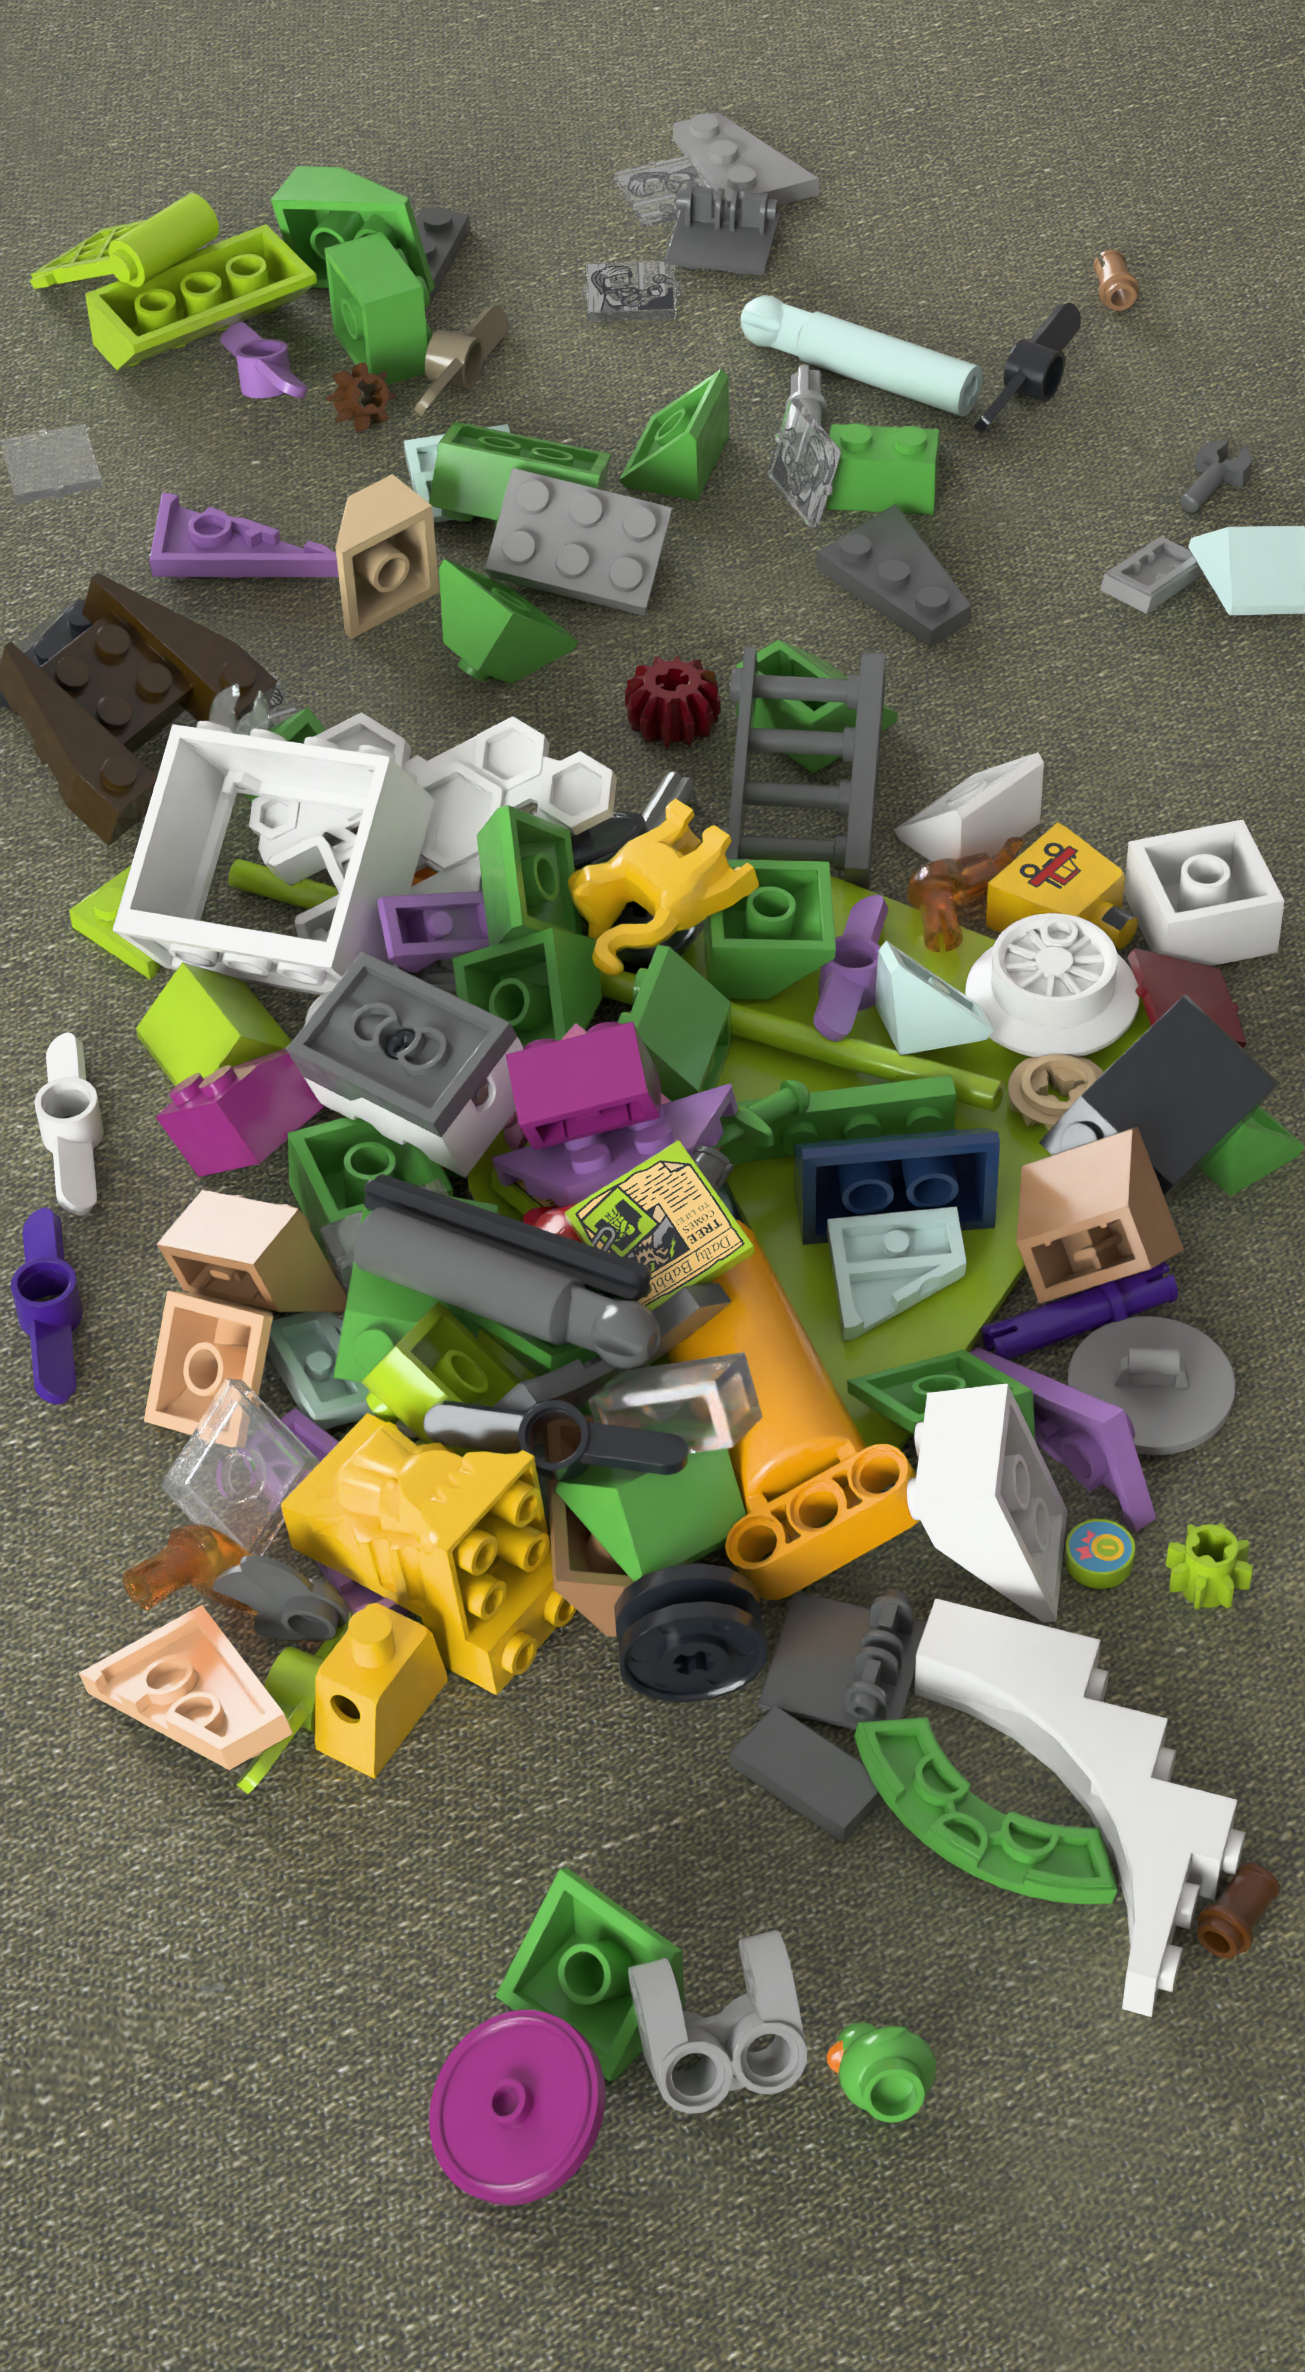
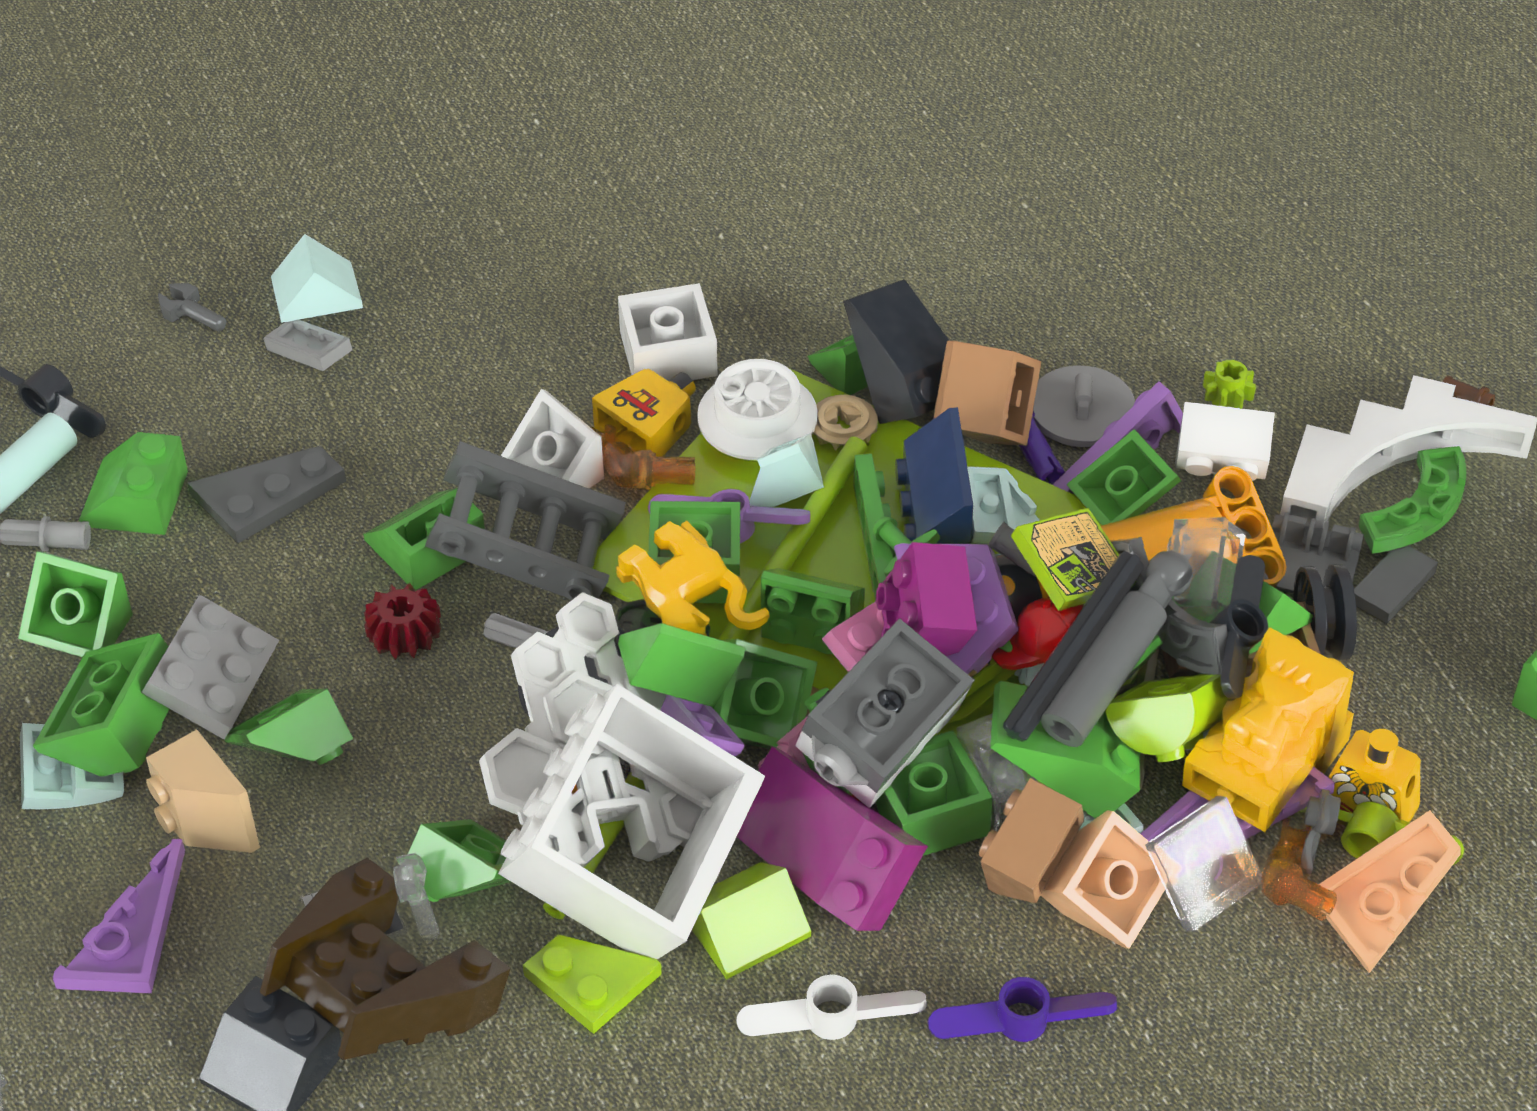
camera: 90 degrees left, 0 degrees up
clear piece [767,399,842,528] -> none
dark red piece [1127,948,1247,1048] -> none

